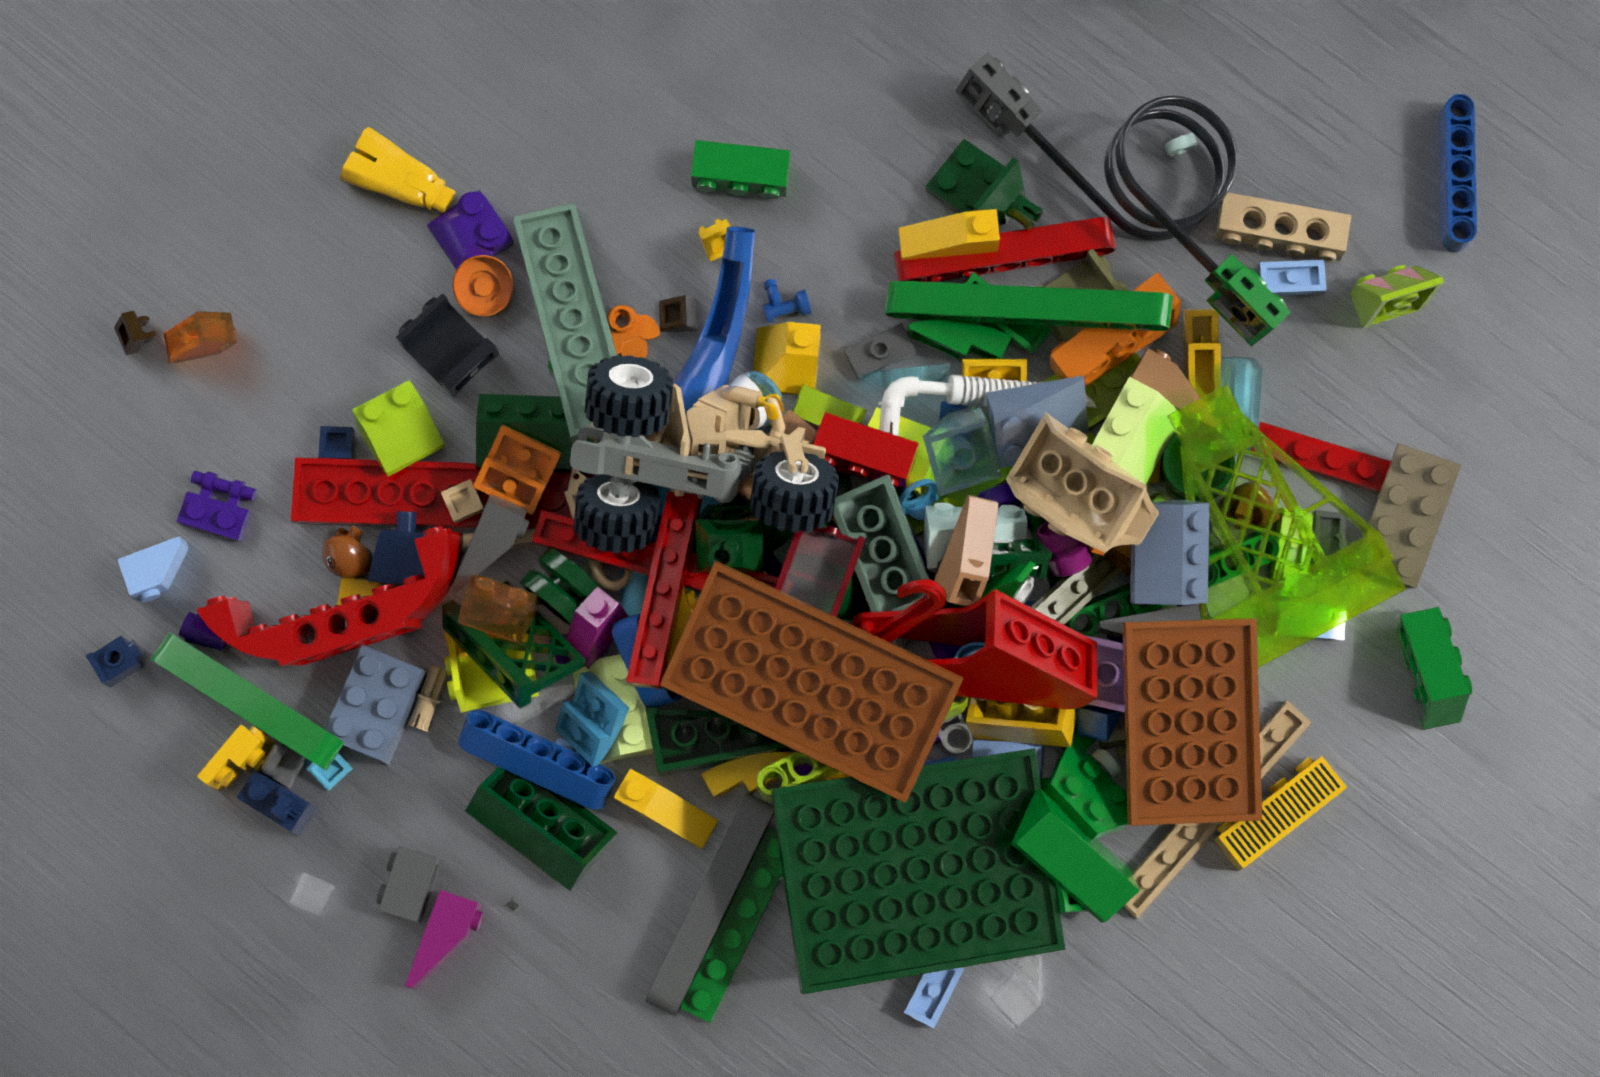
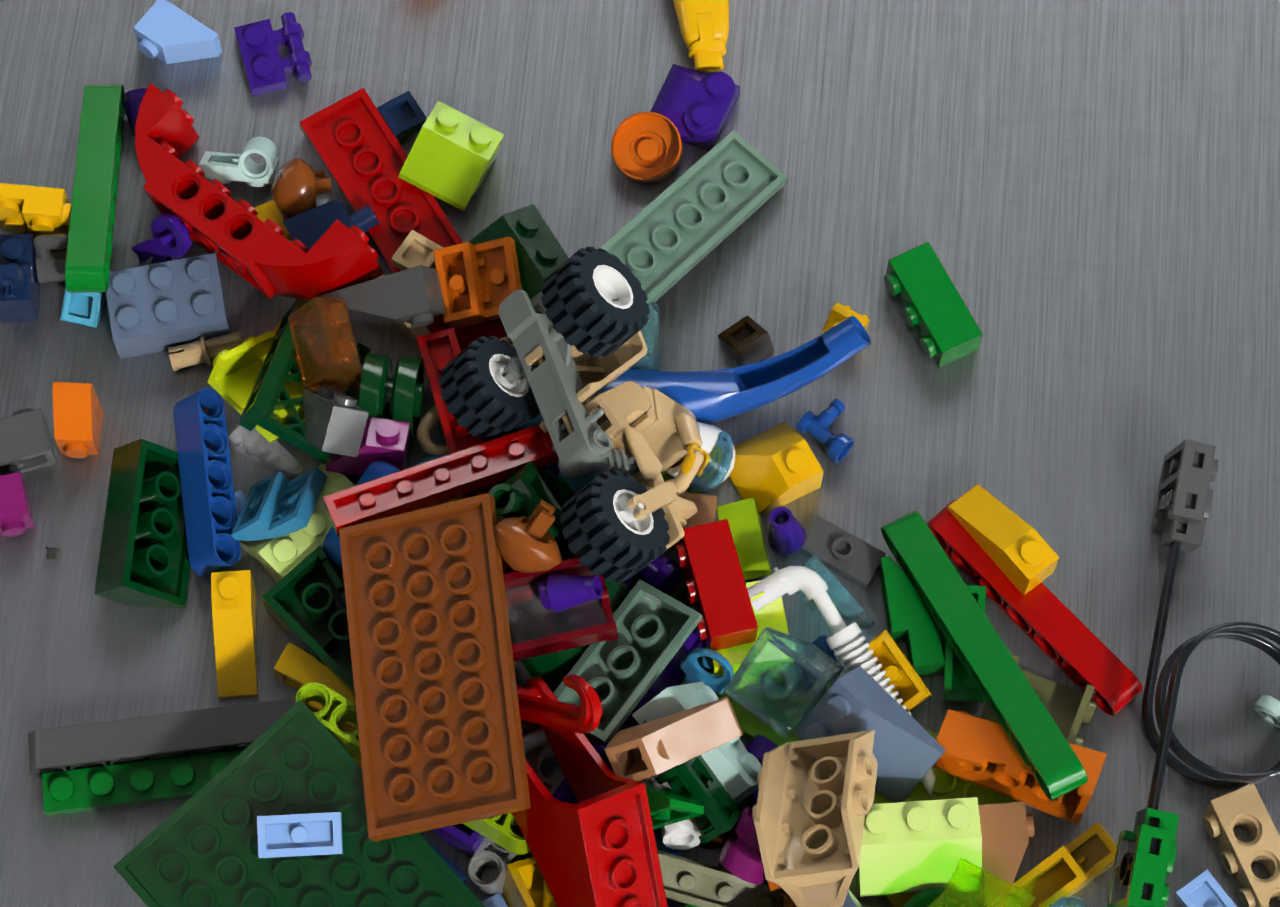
camera: 55 degrees right, 10 degrees down
dark blue brick [86,636,144,688] -> none
black panel [396,293,499,398] -> none
orange plate [606,305,661,358] -> none
dark green plate [925,139,1043,230] -> none
none -> orange slope [52,382,104,459]
none -> dark purple piece [131,213,192,264]
none -> light aqua plate [199,136,279,187]
none -> light blue plate [257,812,343,859]
none -> dark grey slope [302,385,369,458]
none -> dark orange piece [494,500,562,573]
none -> dark purple cone [539,573,603,613]
none -> dark purple cone [768,507,806,555]

